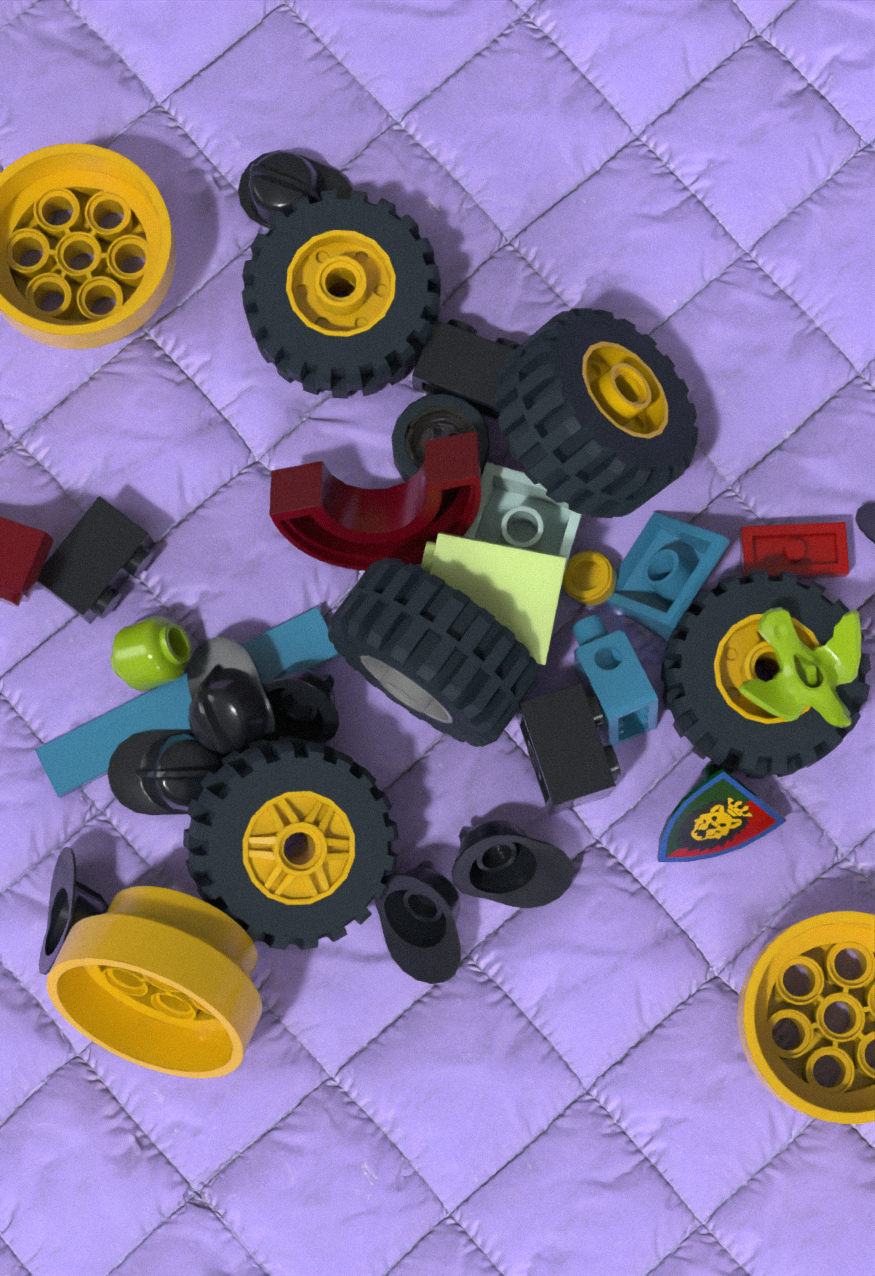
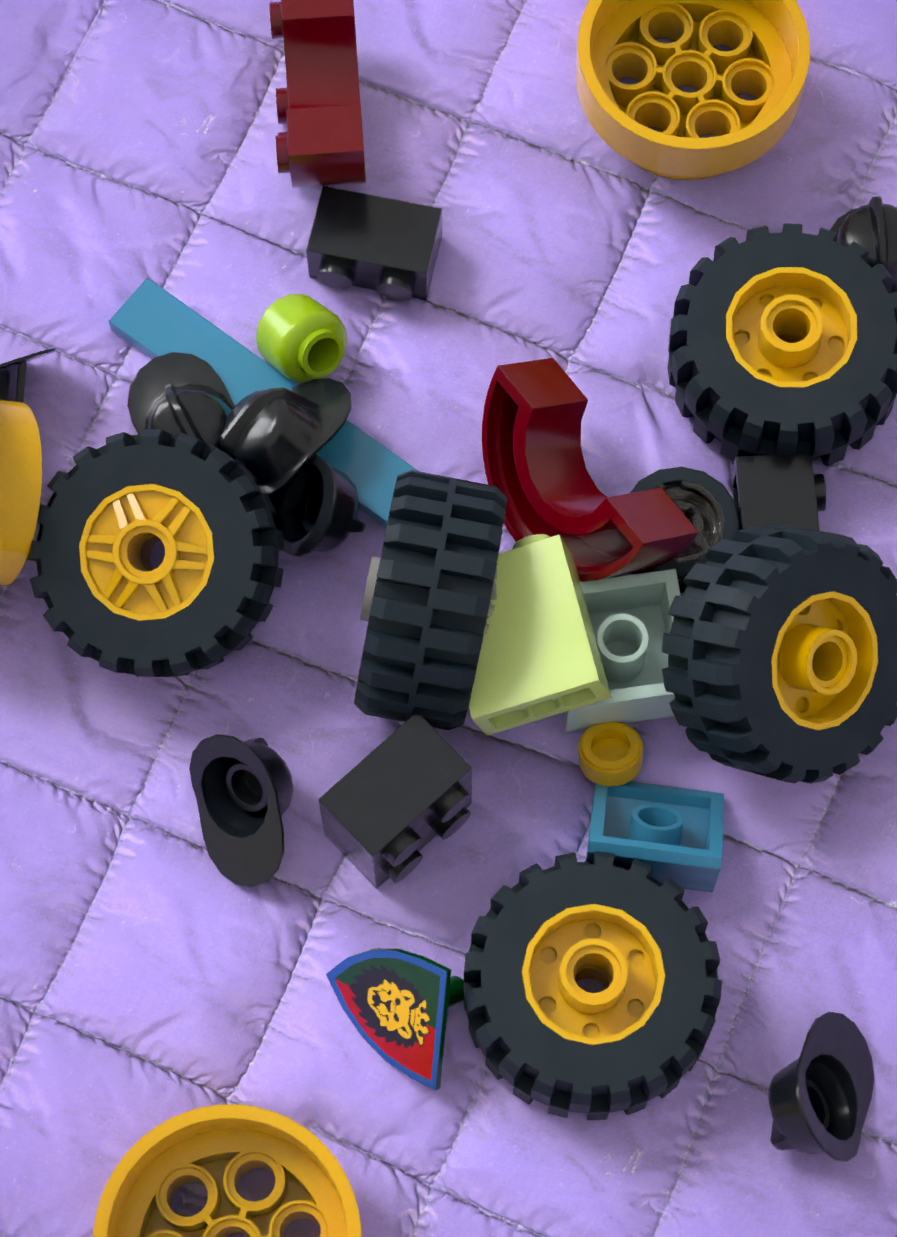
camera: 65 degrees right, 10 degrees down
black piece [374,861,461,984] -> none
dark azure torso [571,615,658,746] -> none
red plate [739,522,849,579] -> none
lime animal [739,607,861,728] -> none

